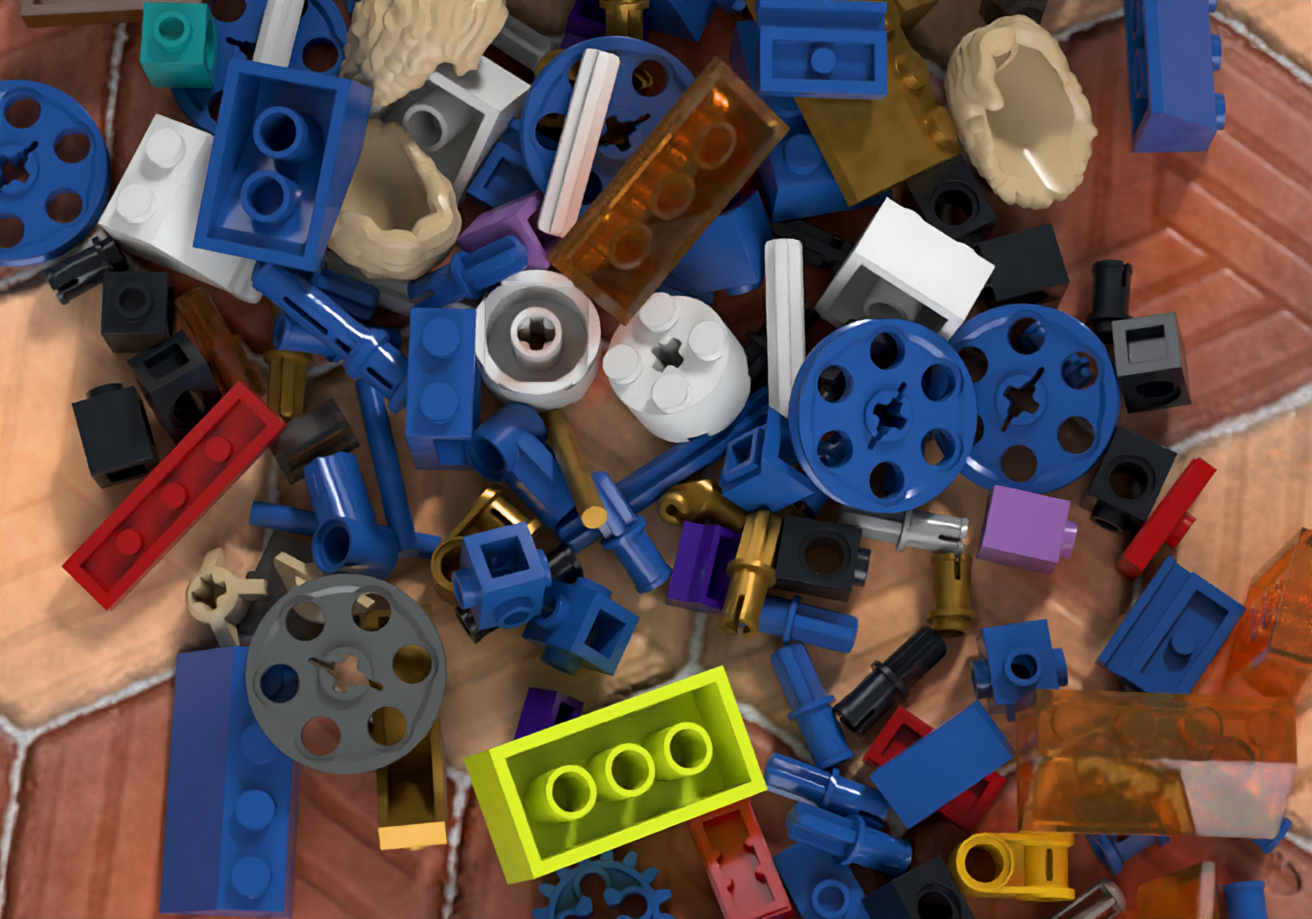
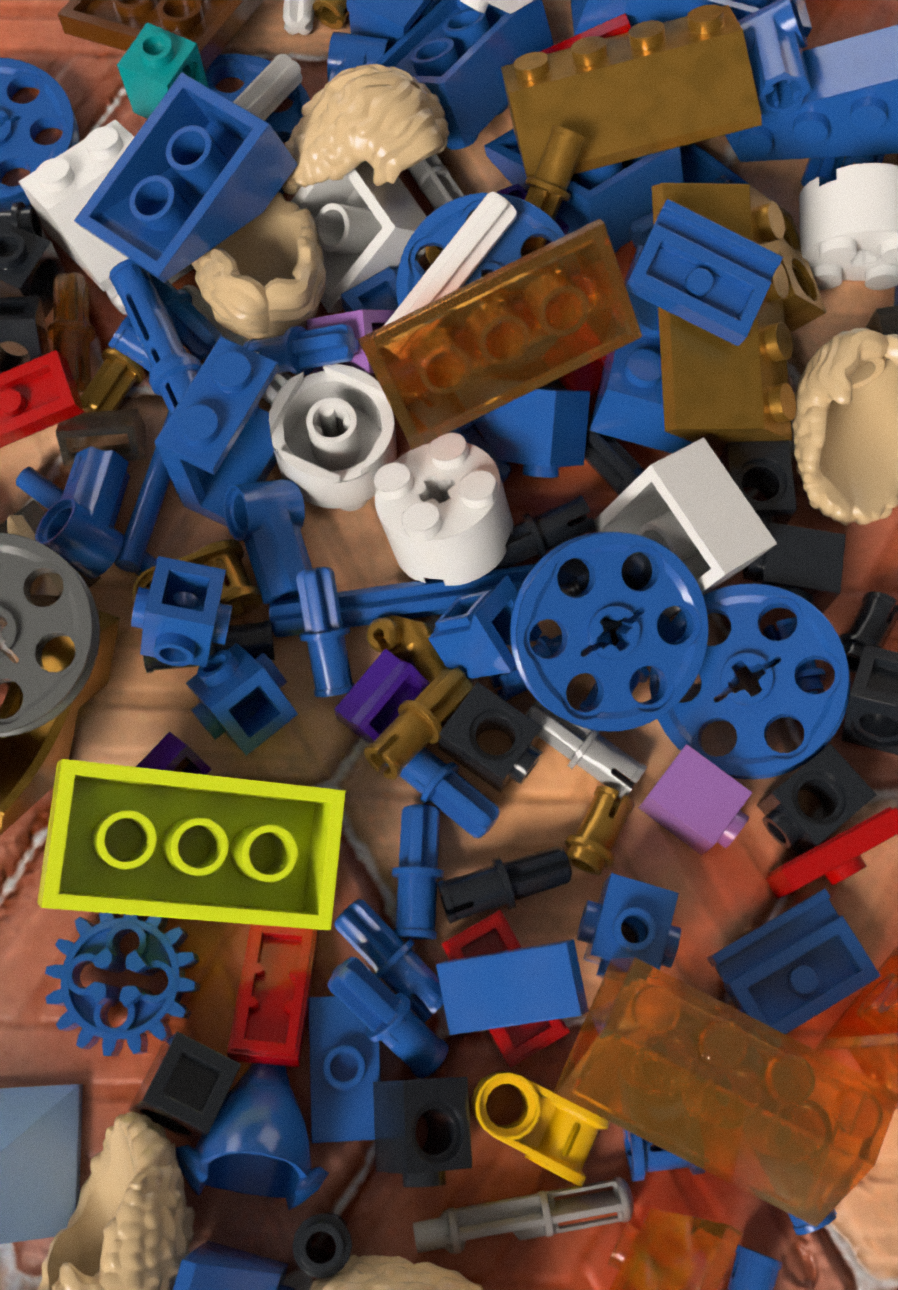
camera: 25 degrees right, 5 degrees down
pearl gold bar [541,408,608,529] -> none
white axle [764,238,805,418] -> none

